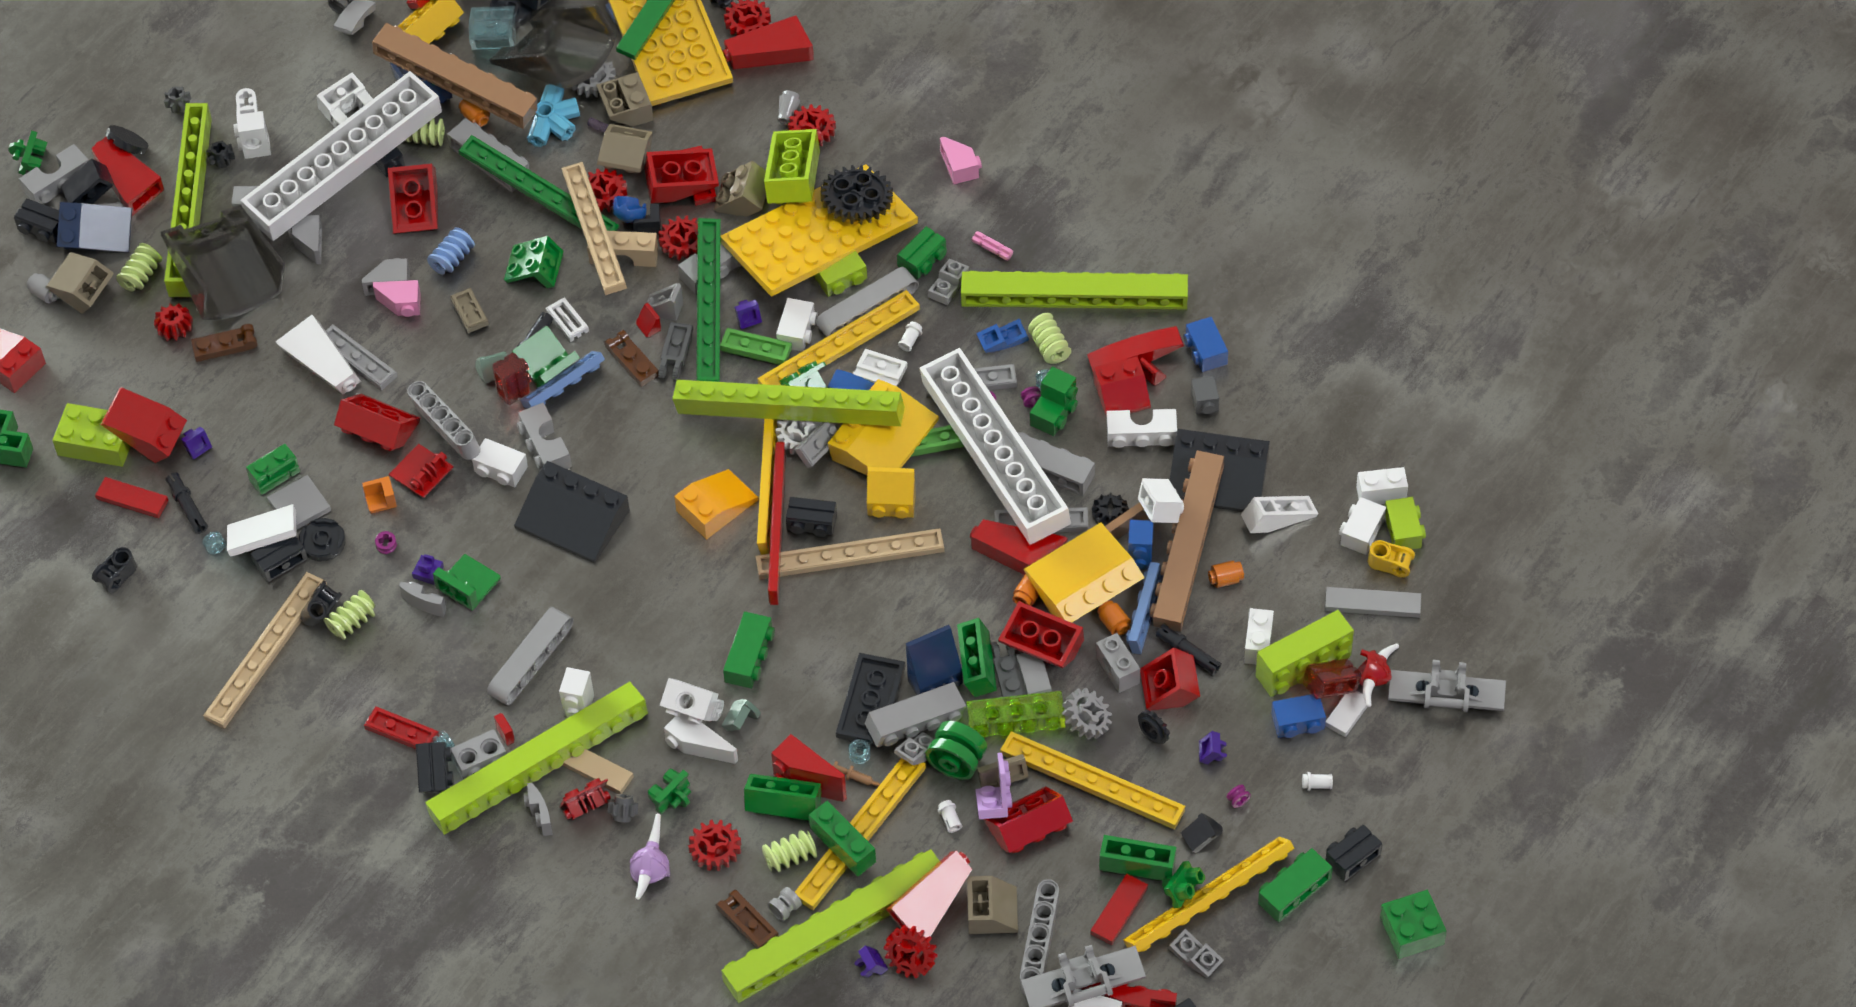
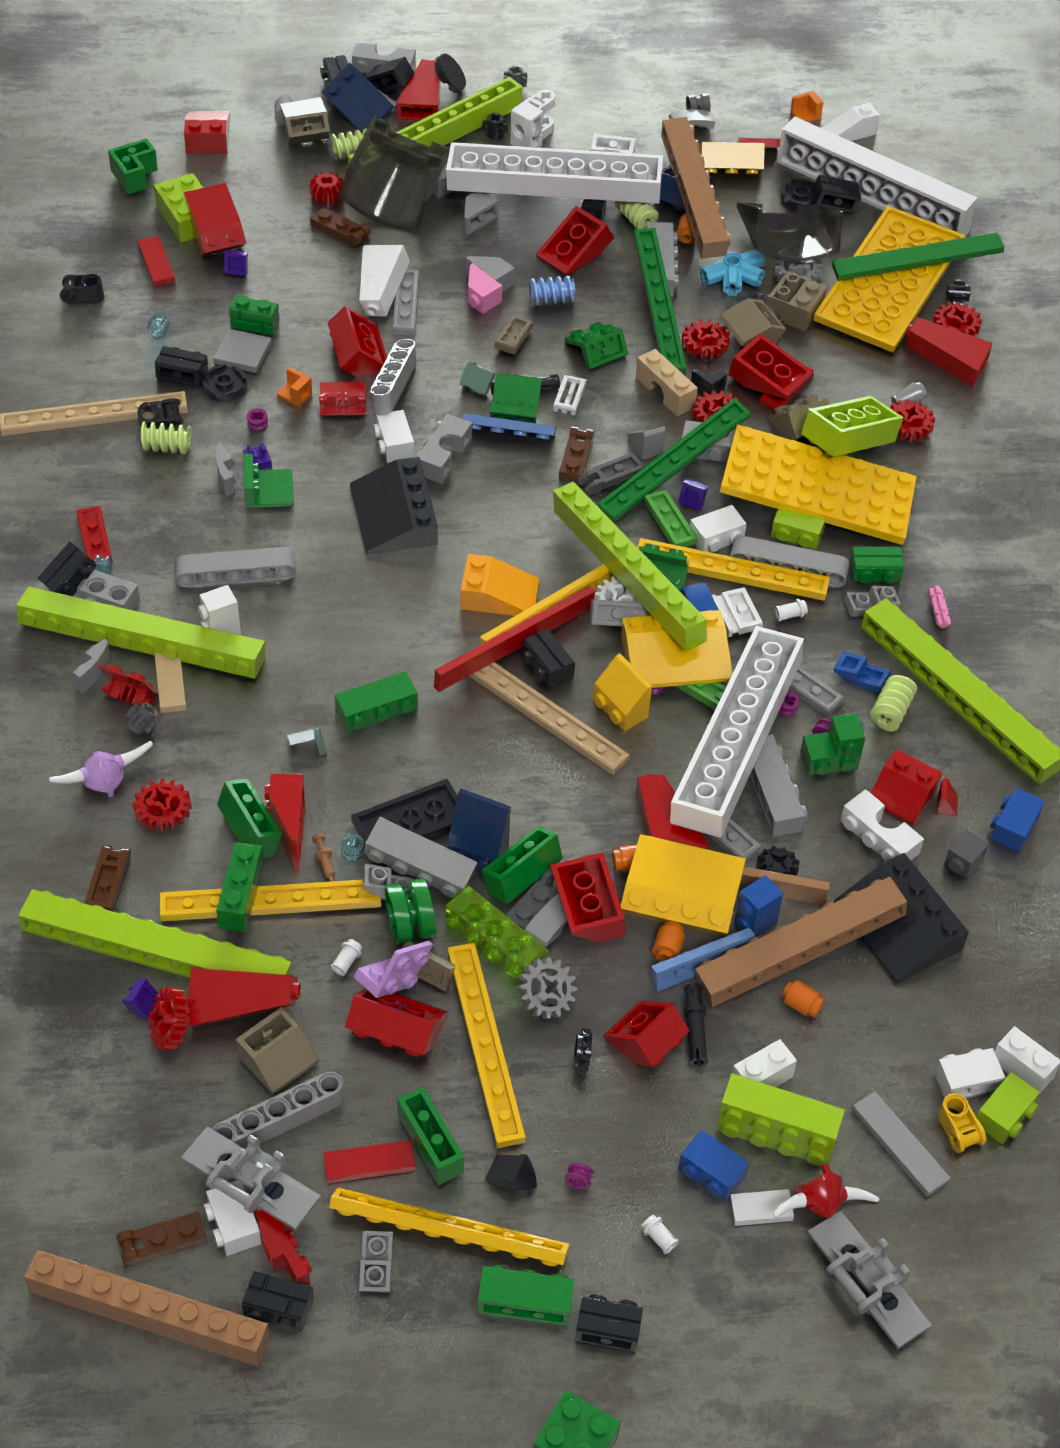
camera: 45 degrees right, 5 degrees down
green hips [8,130,48,175] -> none
black pin [165,472,208,534] -> none
white tile [227,504,296,557] -> none
clear light blue slope [469,6,515,50] -> none
clear red brick [492,352,531,405] -> none
red tile [494,713,515,746] -> none
tan tile [561,162,627,295] -> none
blue hair [613,196,647,223] -> none
red slope [636,303,661,338] -> none
green hips [648,768,691,815] -> none
white brick [660,678,724,724] -> none
white slope [664,713,738,764] -> none
yellowish green piece [762,830,817,872] -> none
light grey wheel [767,887,802,922] -> none
black gear [821,165,893,224] -> none
bright pink slope [940,137,982,185] -> none
red slope [1087,326,1184,373] -> none
light grey brick [1096,633,1140,693] -> none
white brick [1138,478,1184,523] -> none
green hips [1162,861,1206,908] -> none
dark purple tile [1199,731,1227,764] -> none
white slope [1241,496,1318,533] -> none
clear red brick [1302,658,1361,699] -> none

